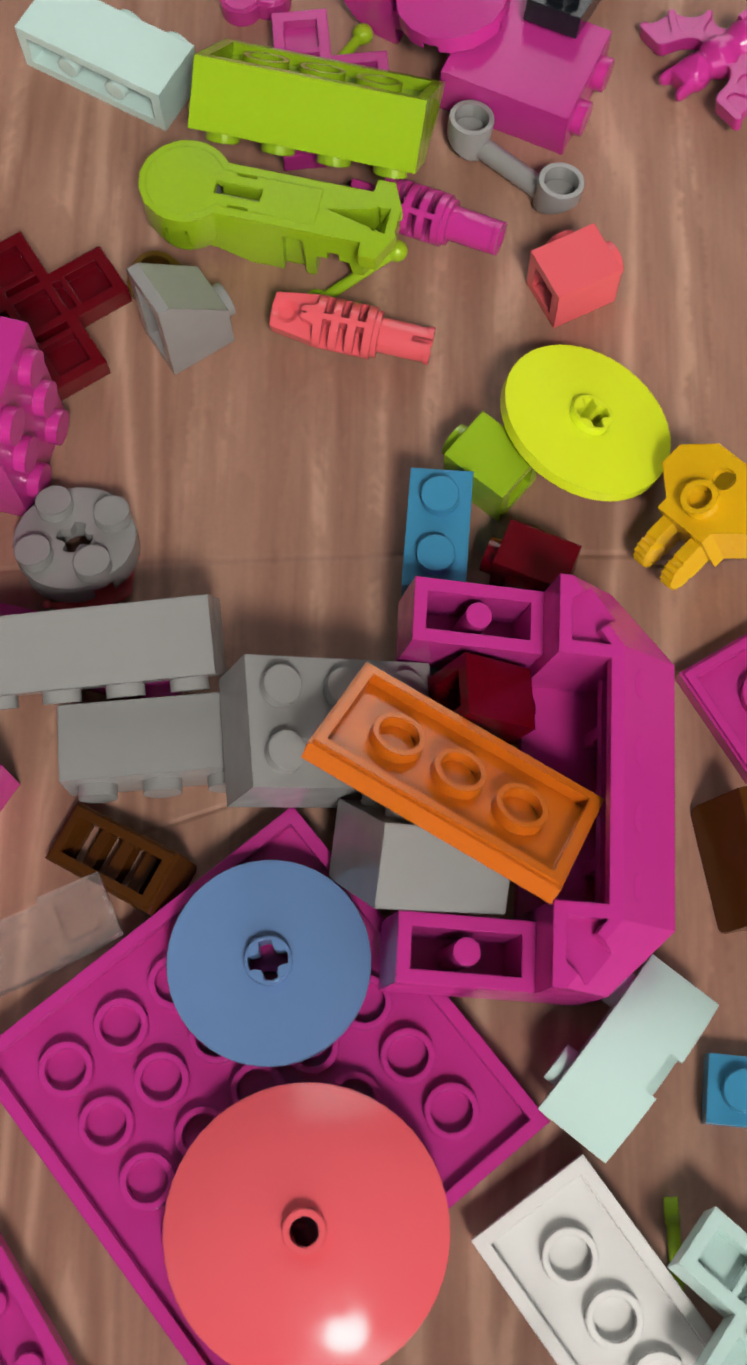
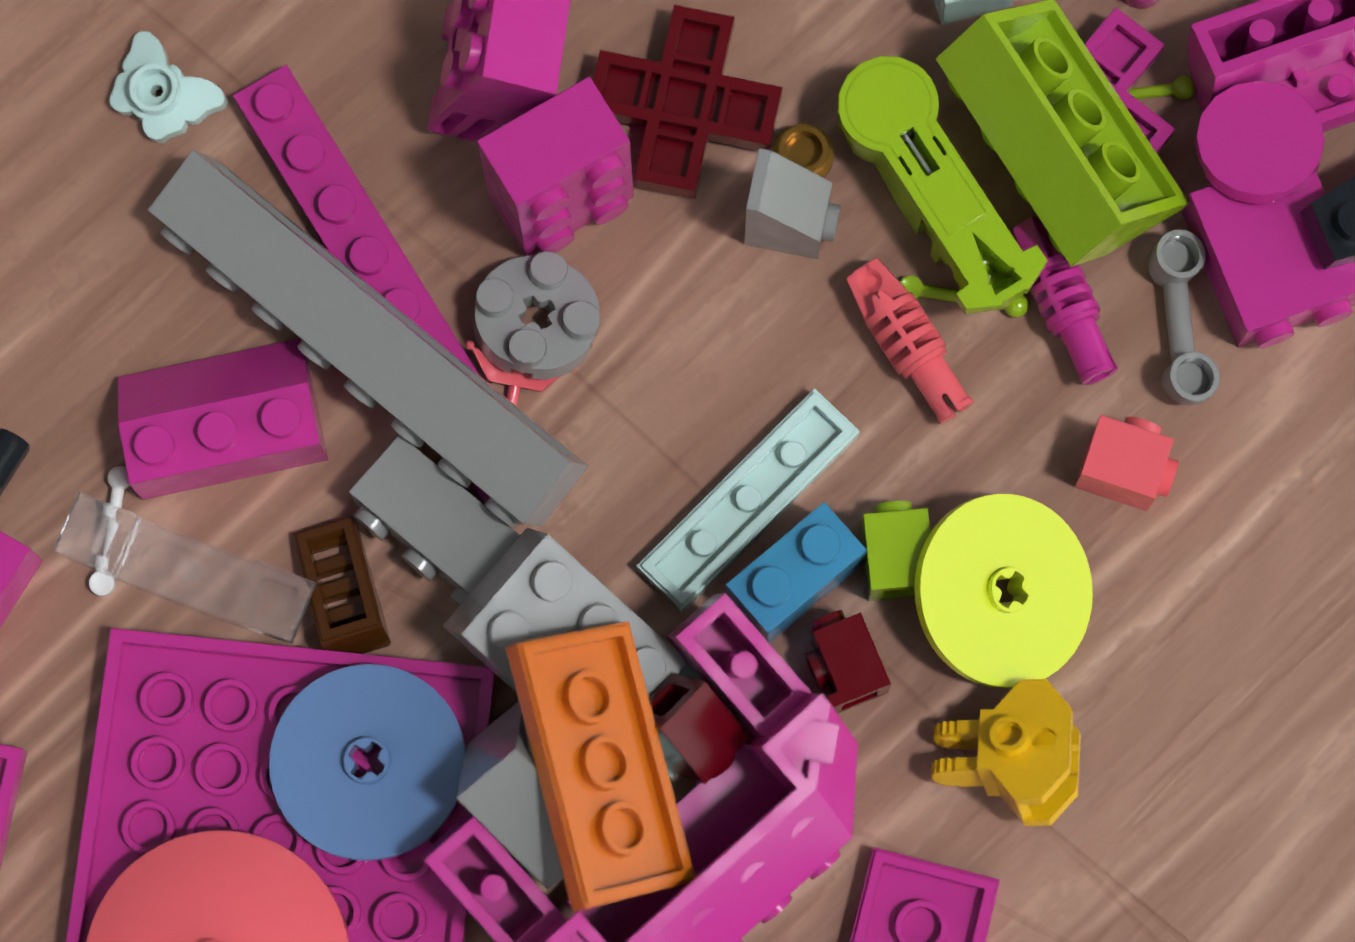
camera: 45 degrees right, 5 degrees up
none -> light aqua tile [636,388,860,614]

